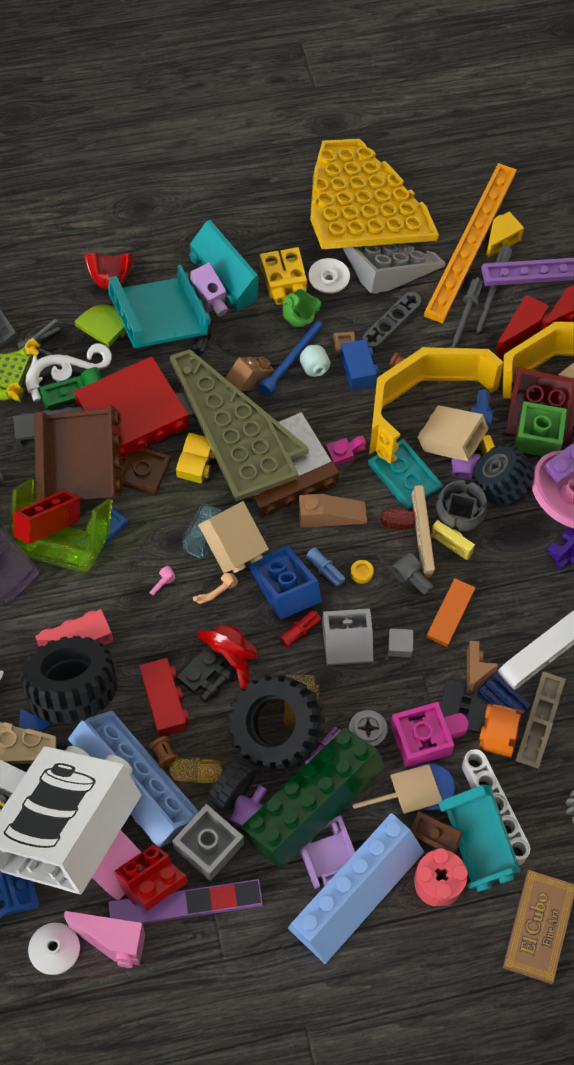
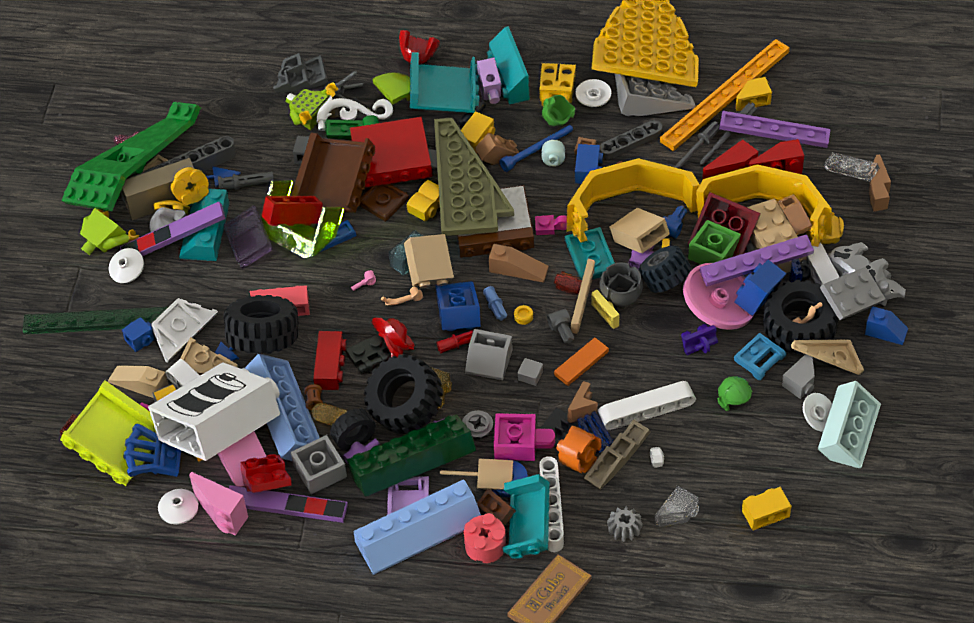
camera: 25 degrees right, 10 degrees down
none -> yellow brick [461,112,495,154]

